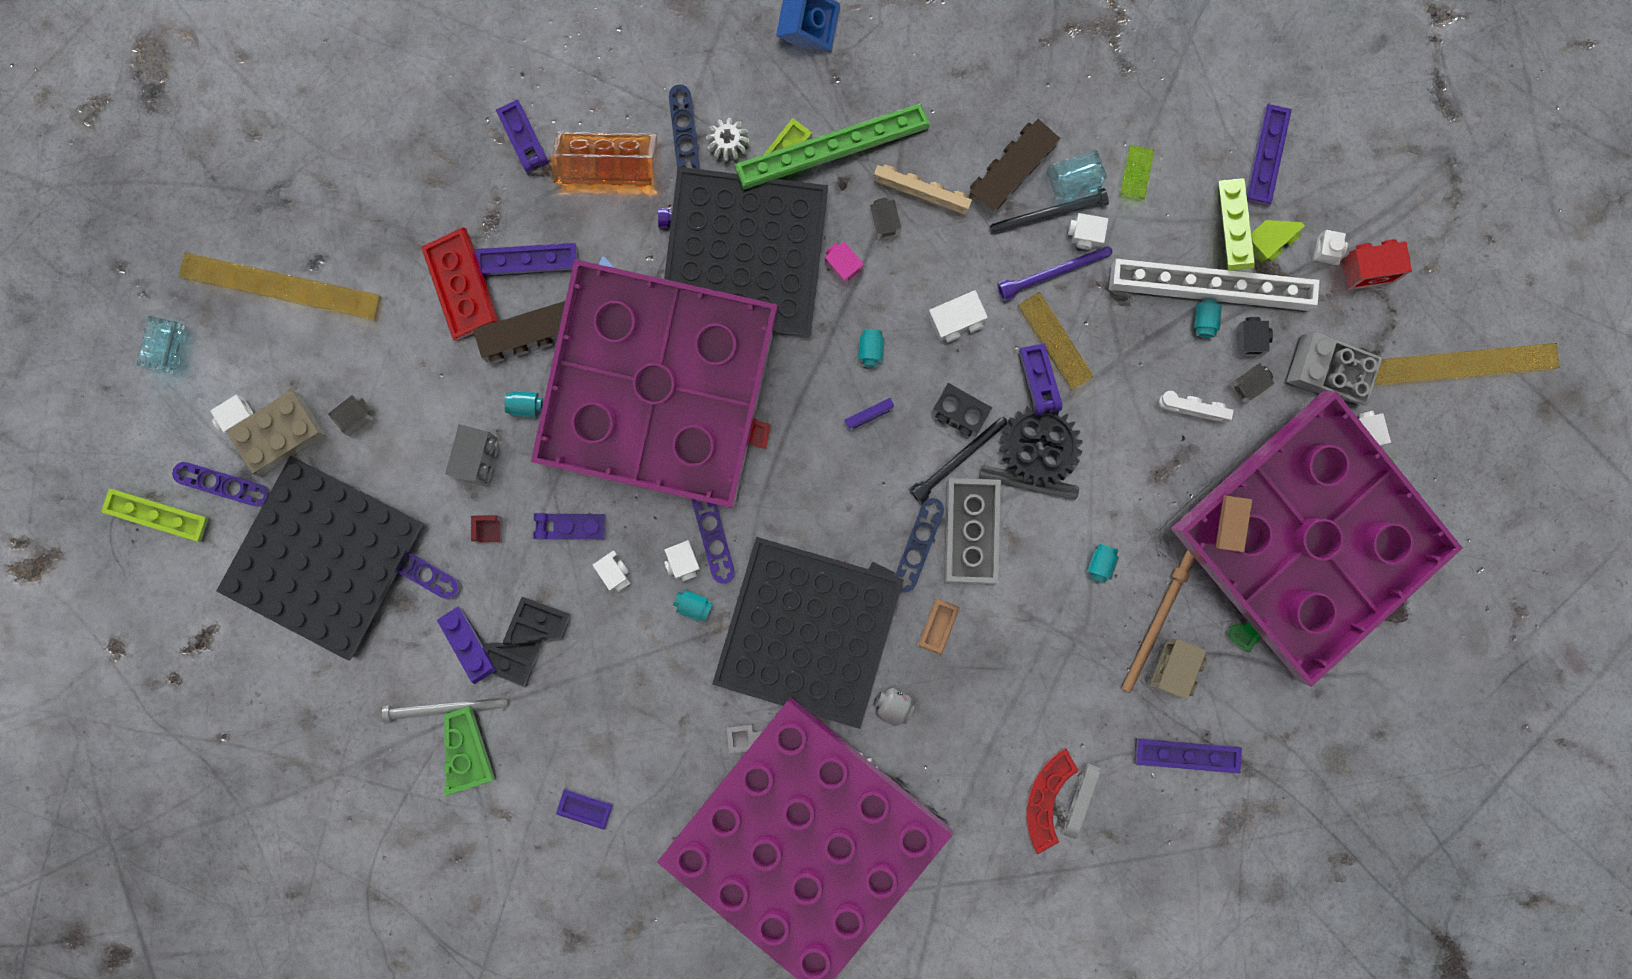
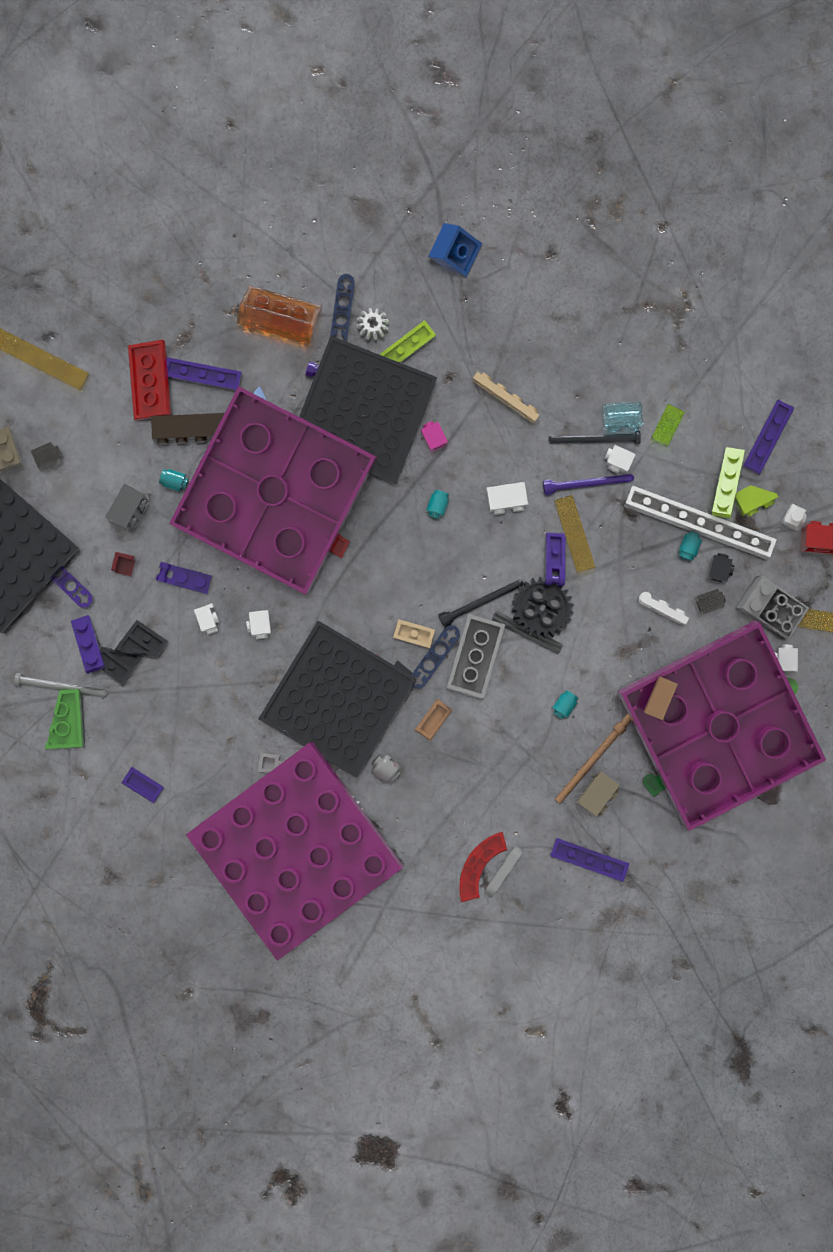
camera: 10 degrees right, 0 degrees up
dark purple plate [496,99,549,173] -> none
teal brick [673,589,713,622] -> none
dark purple beam [692,499,735,584] -> none
bright green tile [734,103,930,190] -> none
dark purple tile [844,398,894,431] -> none
clear smoke brick [869,198,902,240] -> none
black brick [932,383,993,438] -> none
dark brown brick [969,119,1060,217] -> none
none -> tan plate [393,619,435,649]

